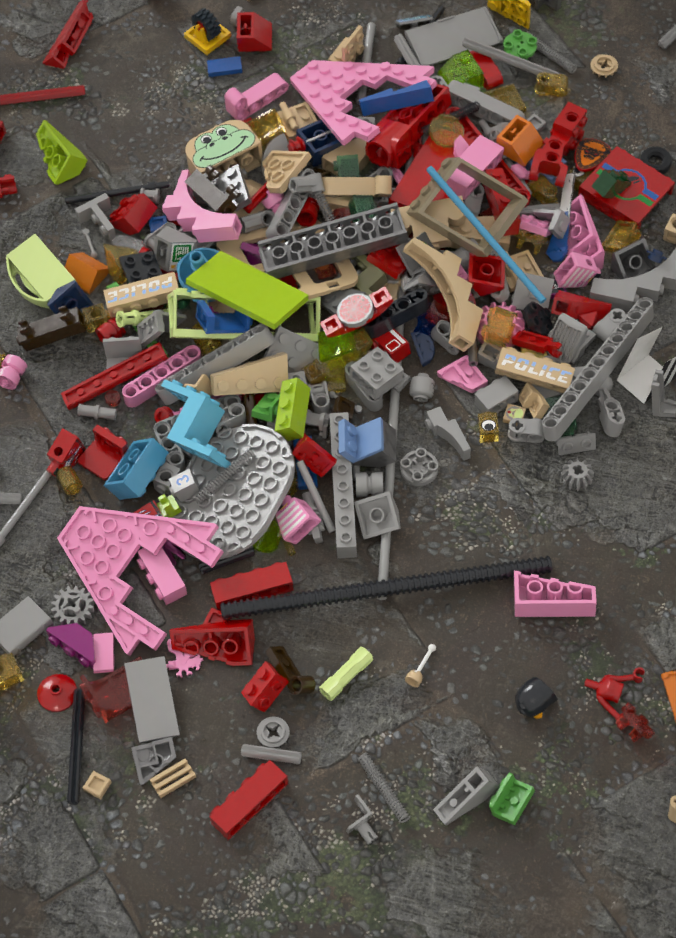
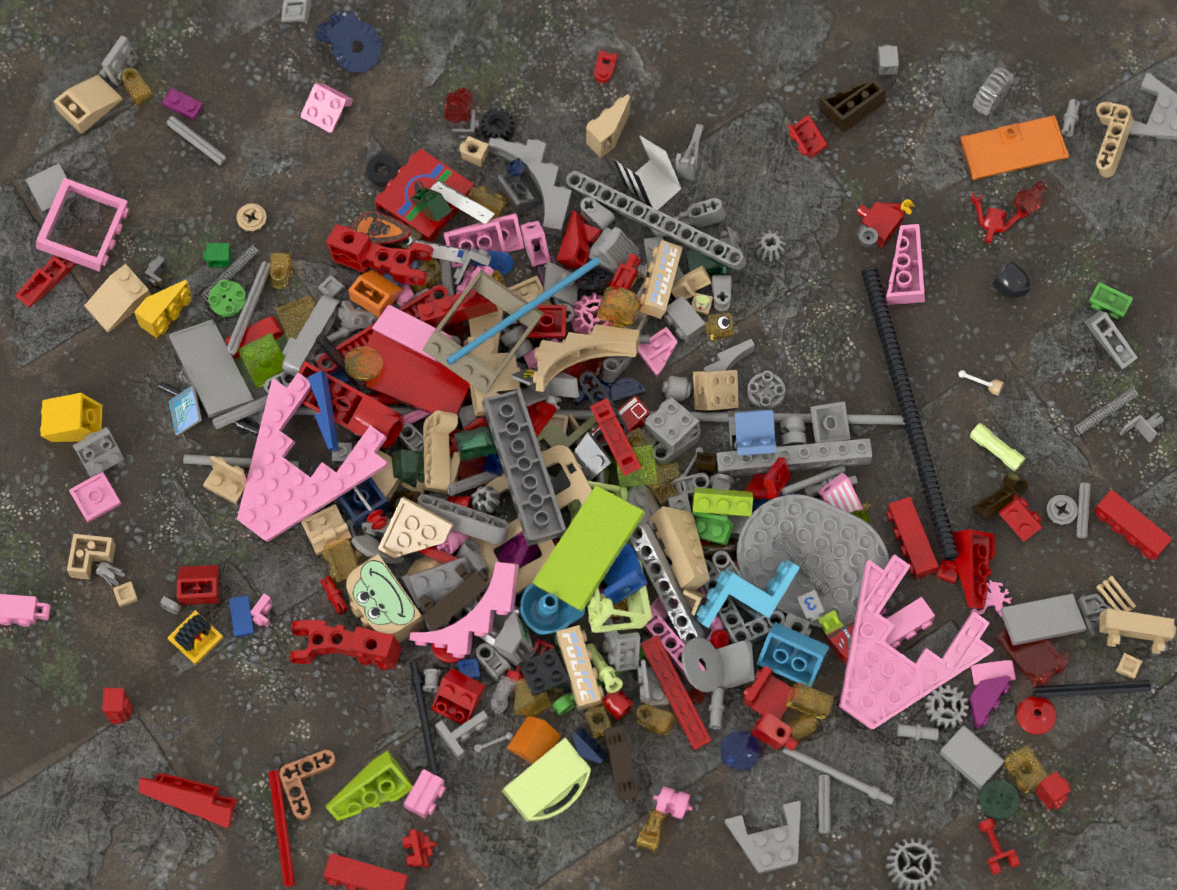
camera: 95 degrees left, 10 degrees up
bright pink beam [224,73,289,121] -> none
light grey piece [288,173,325,195] -> none
tile [337,293,374,328] -> none
bright pink tile [453,135,469,157] -> none
none -> green brick [203,243,231,268]
none -> bright pink bracket [250,594,272,627]
none -> nougat beam [280,750,336,821]
none -> red brick [290,620,402,670]
none -> bright pink brick [404,770,446,819]
none -> white sticker [430,180,495,224]
none -> light grey piece [471,486,500,514]
none -> clear yellow piece [636,704,675,736]
none -> light grey piece [682,637,754,692]
none -> tan bracket [693,370,739,410]
none -> clear blue dish [720,731,760,771]
none -> clear yellow brick [786,682,835,720]
none -> red torso [856,200,914,248]
none -> light grey pin [897,724,939,741]
none -> tan brick [1099,608,1176,654]

